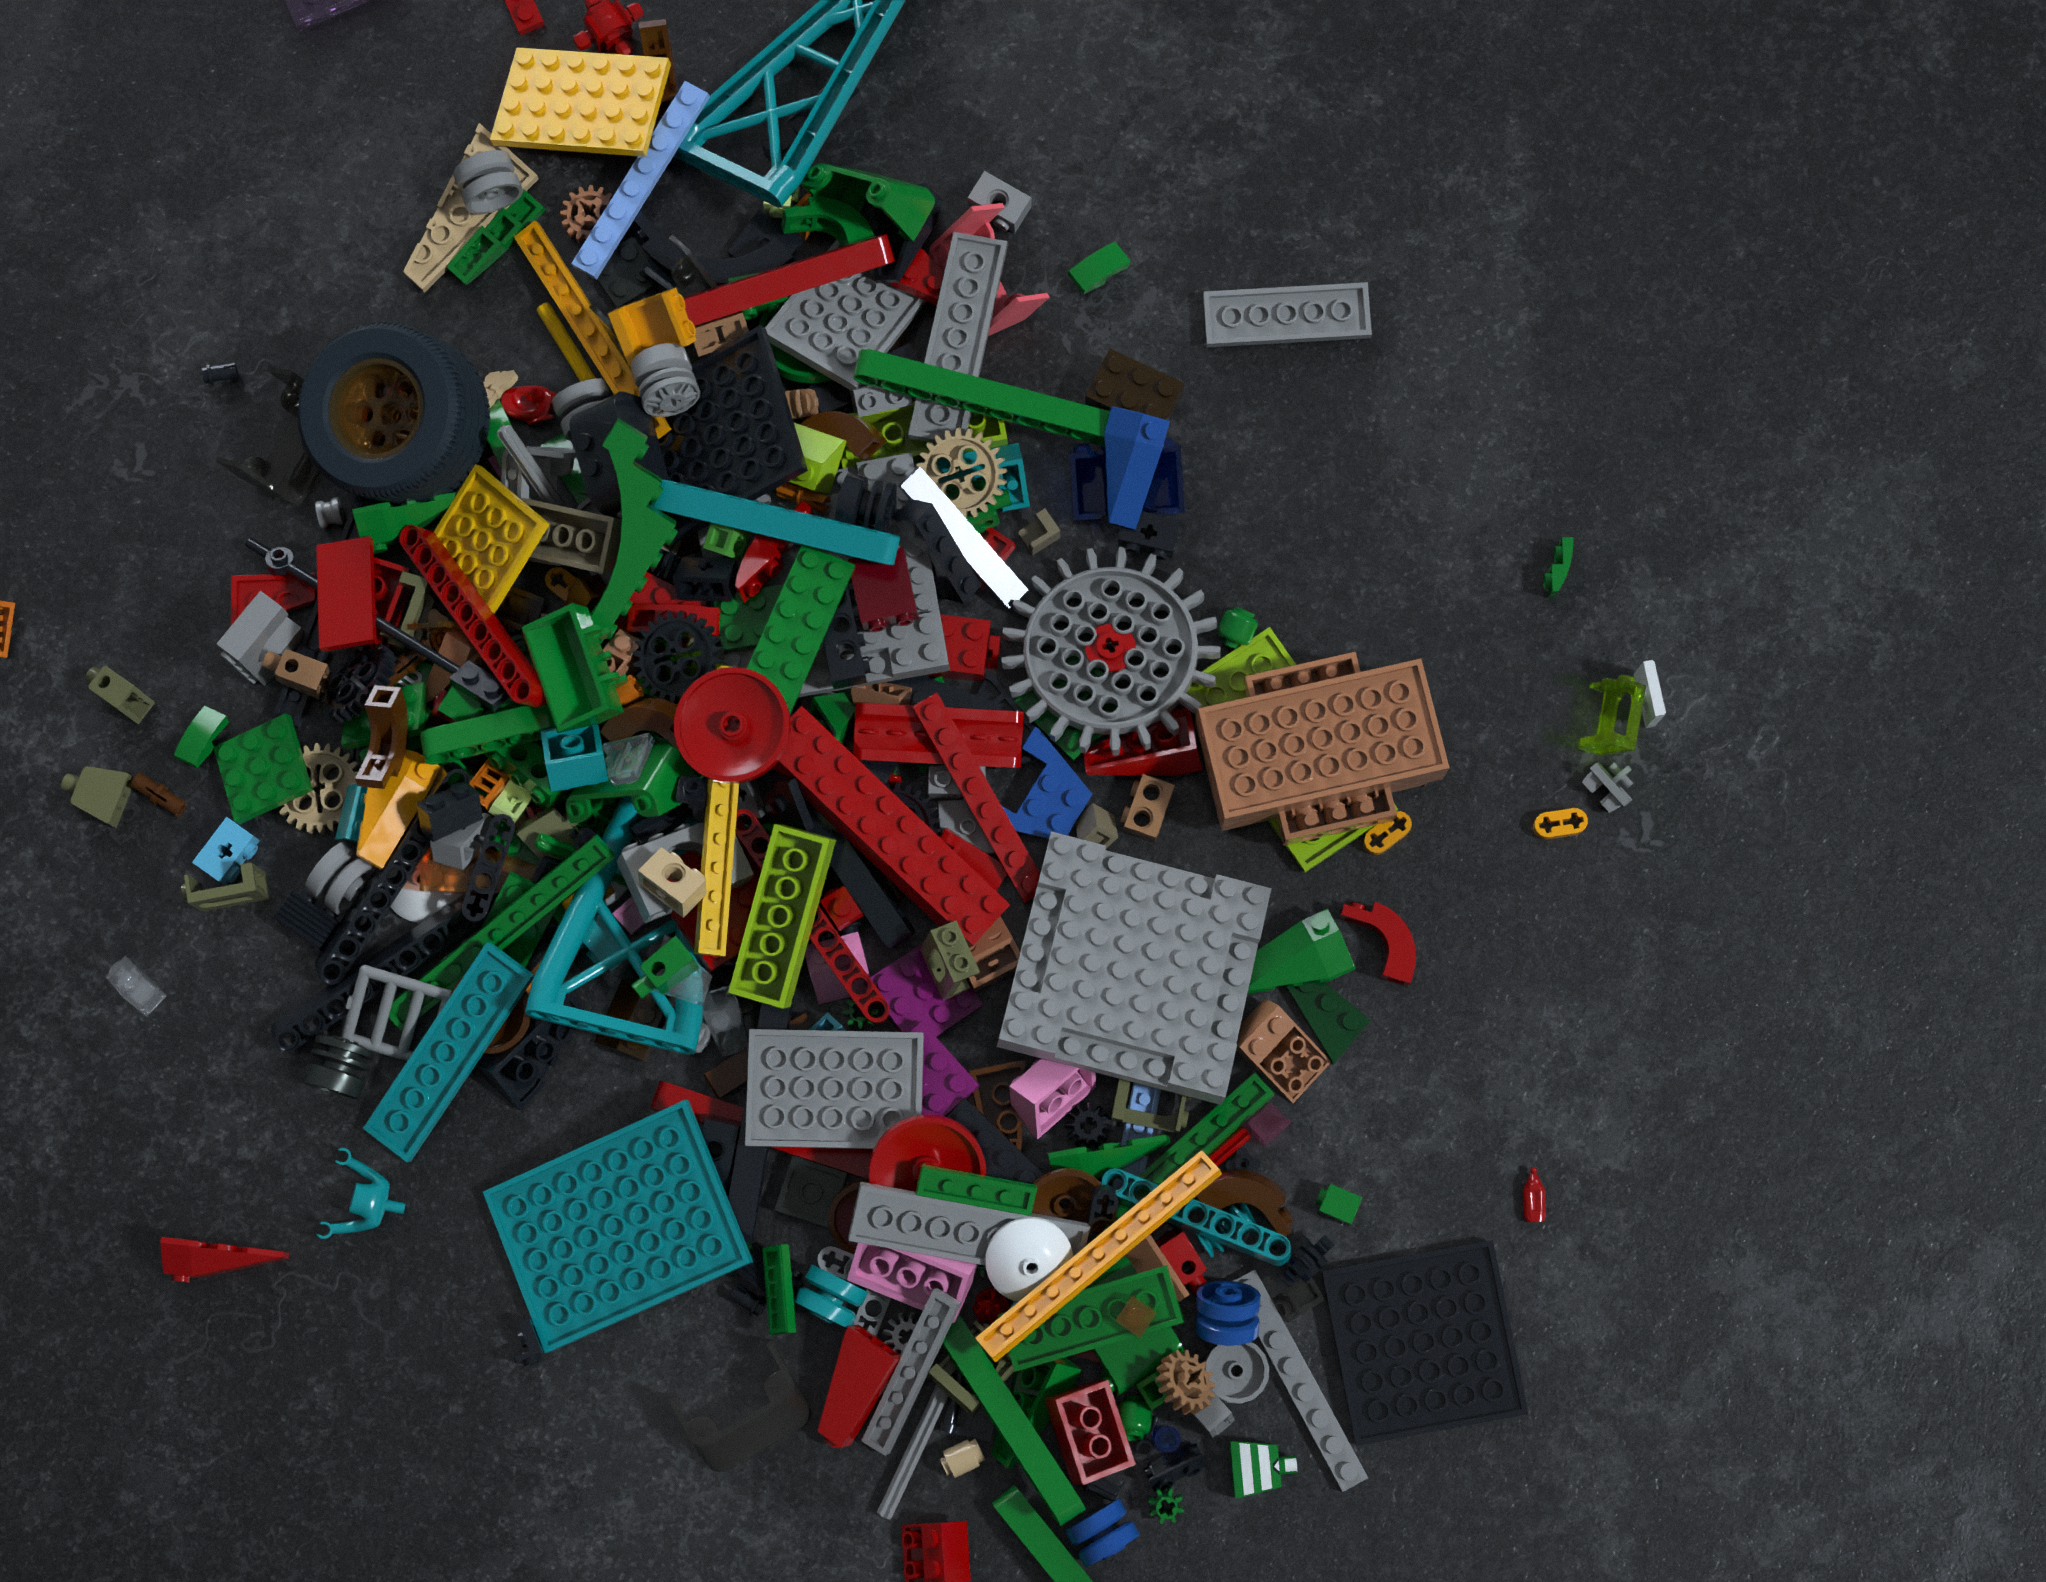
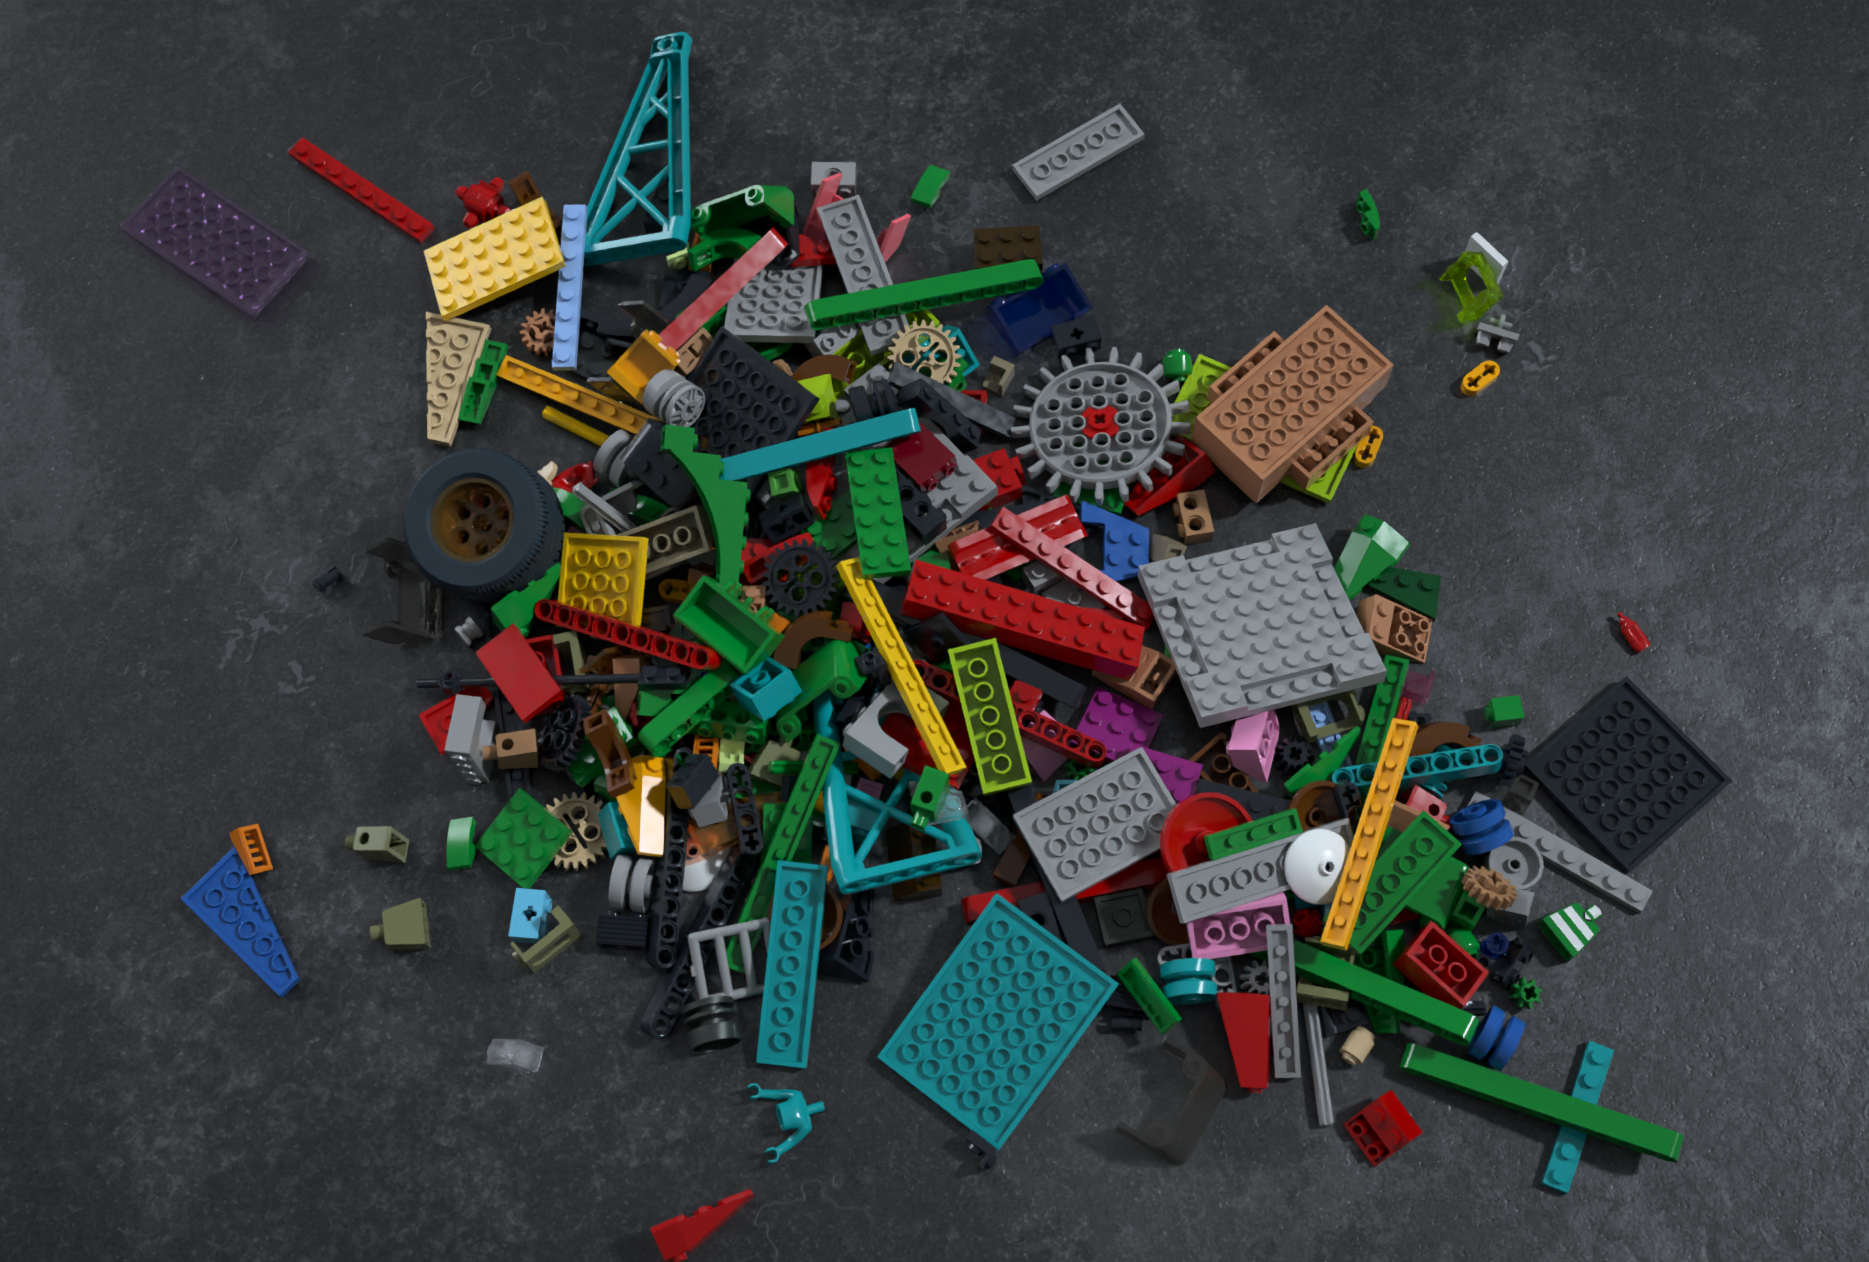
camera: 30 degrees left, 10 degrees down
reddish brown pin [130,772,187,817] -> none
light grey wheel [453,150,523,214] -> none
black plate [570,827,596,850] -> none
clear wing [602,733,655,786] -> none
tan brick [638,847,707,918] -> none
red dish [674,667,791,784] -> none
olive panel [920,920,980,1001] -> none
blue wedge [1104,406,1170,530] -> none
clear orange plate [1115,1296,1157,1338] -> none
red arch [1339,902,1416,987] -> none

